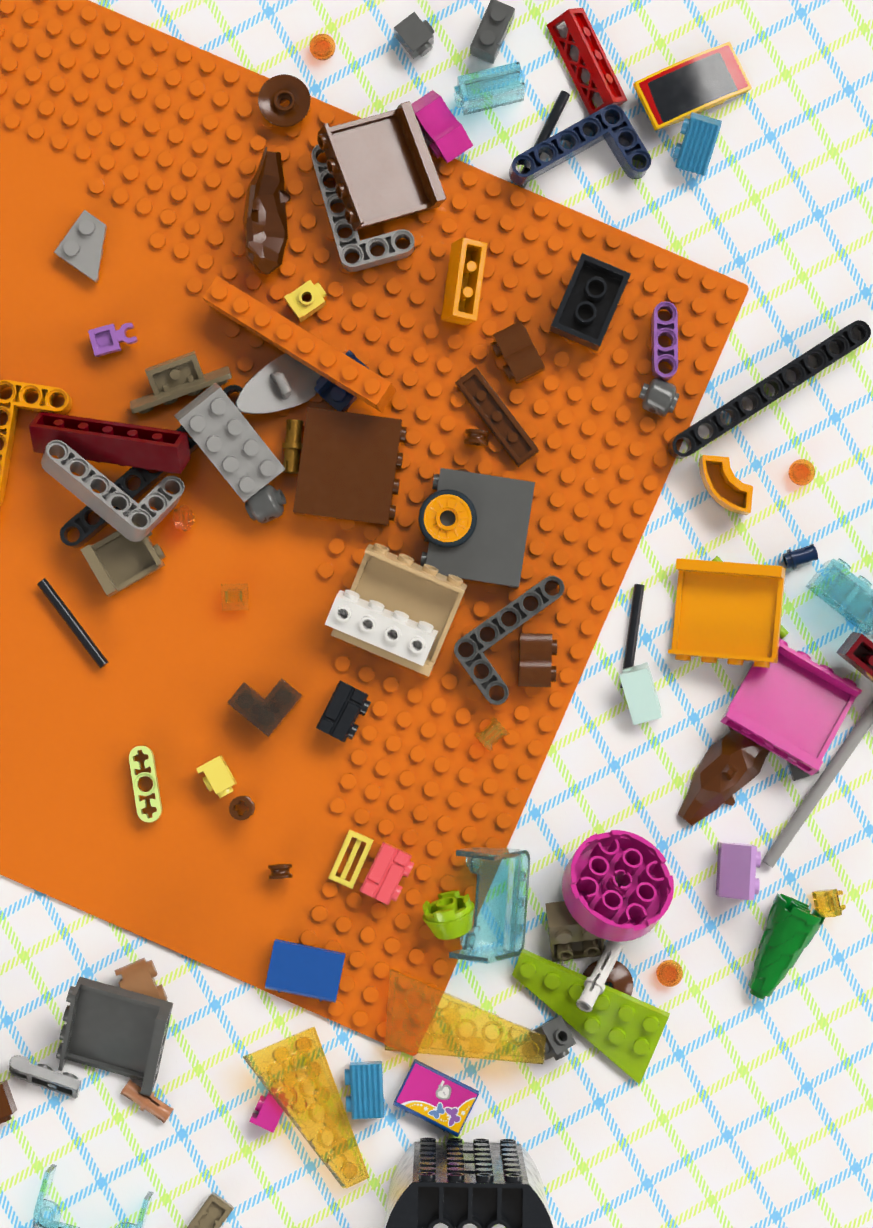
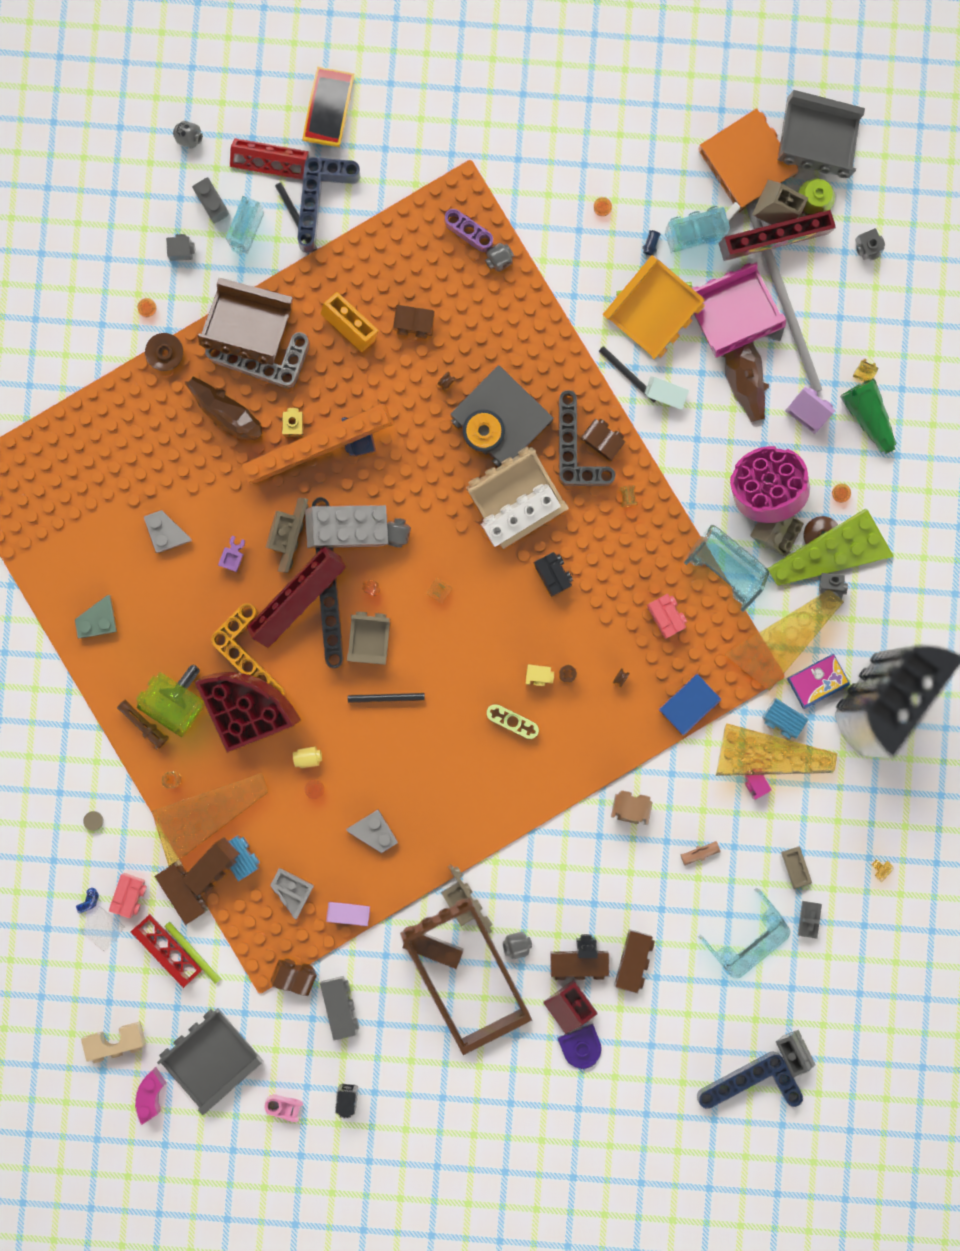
camera: 60 degrees left, 0 degrees up
hinge [9,1055,81,1099] -> none
light grey beam [41,440,185,542] -> none
dark grey panel [56,977,173,1096] -> none
clear smoke brick [227,679,304,737] -> none
light grey shield [235,354,320,414] -> none
pearl gold pin [282,419,303,474] -> none
reddish brown panel [293,407,407,527] -> none
light yellow tile [328,829,374,889] -> none
dark pink brick [412,90,473,163] -> none
lime cone [422,891,474,940] -> none
reddish brown tile [455,367,539,467] -> none
black brick [550,253,631,351] -> none
white pin [576,940,623,1012] -> none
black beam [668,320,871,459] -> none
dark azure brick [672,112,722,176] -> none
light orange brick [699,455,753,515] -> none

